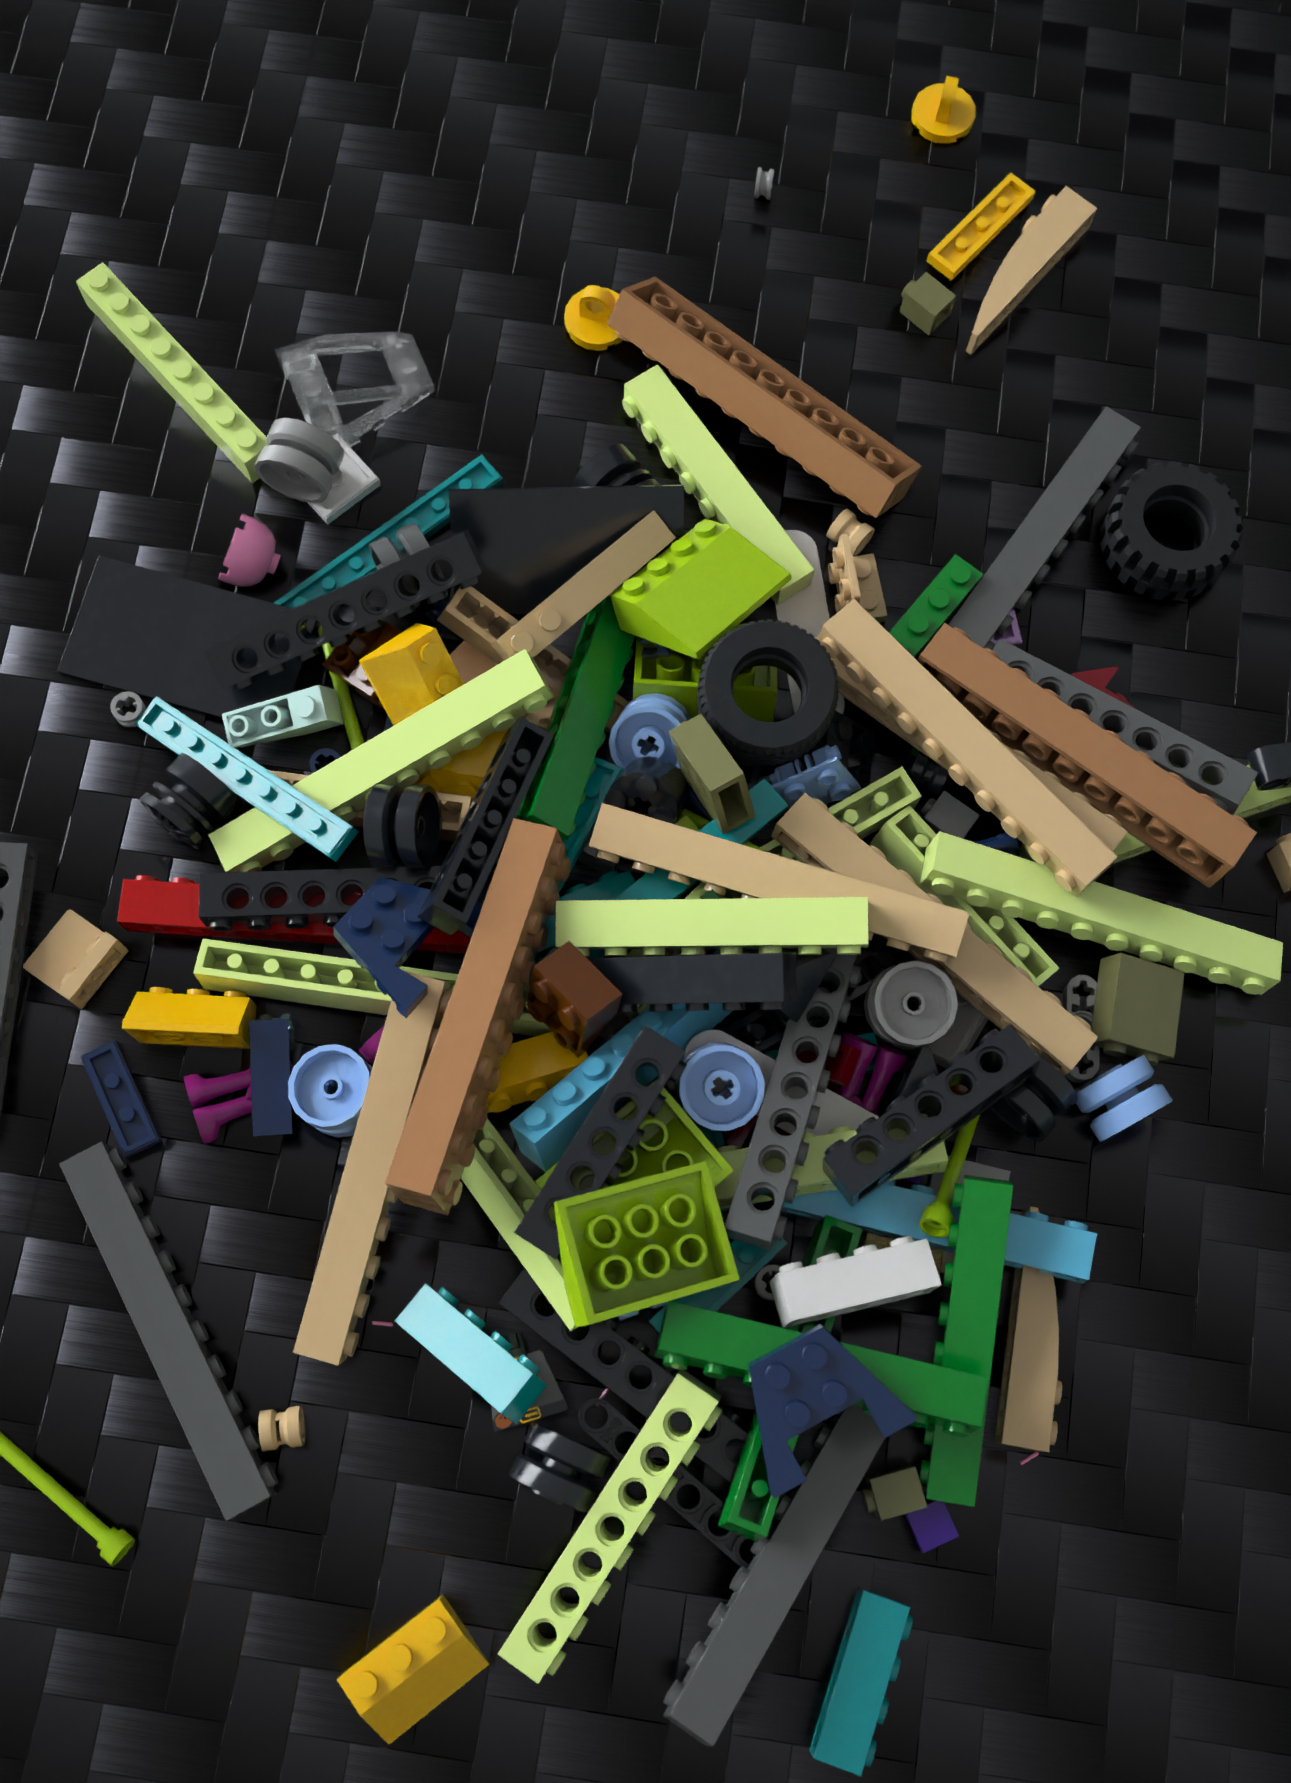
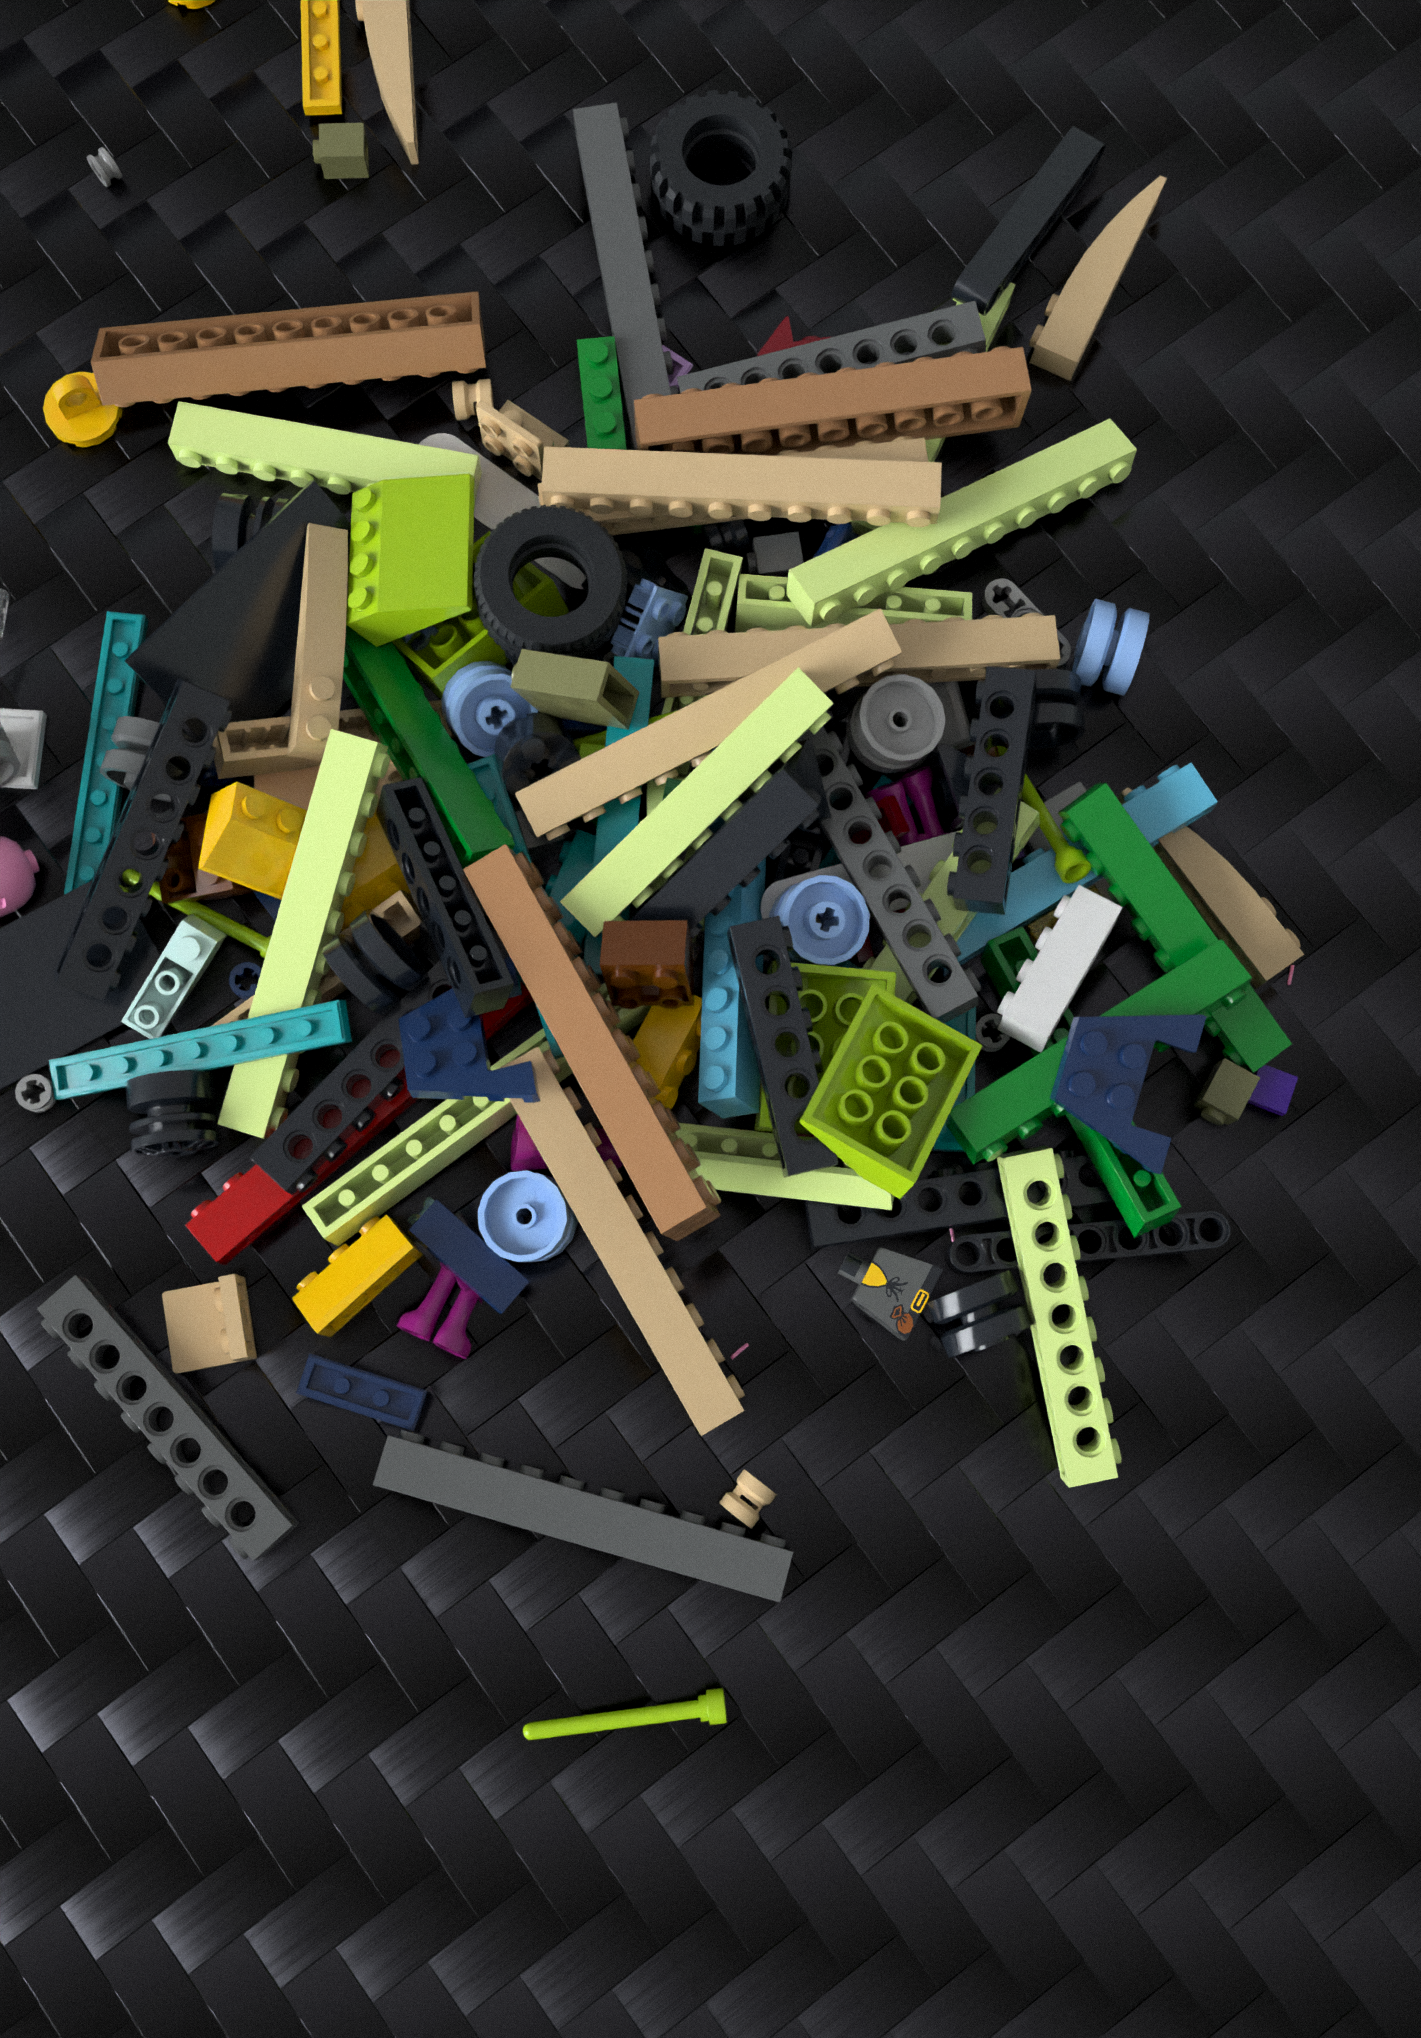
camera: 45 degrees left, 5 degrees up
yellow slope [337,1595,490,1745] -> none
brick [395,1283,547,1425] -> none
dark grey brick [663,1405,885,1746] -> none
teal brick [809,1587,913,1776] -> none
olive brick [1091,953,1185,1066] -> none

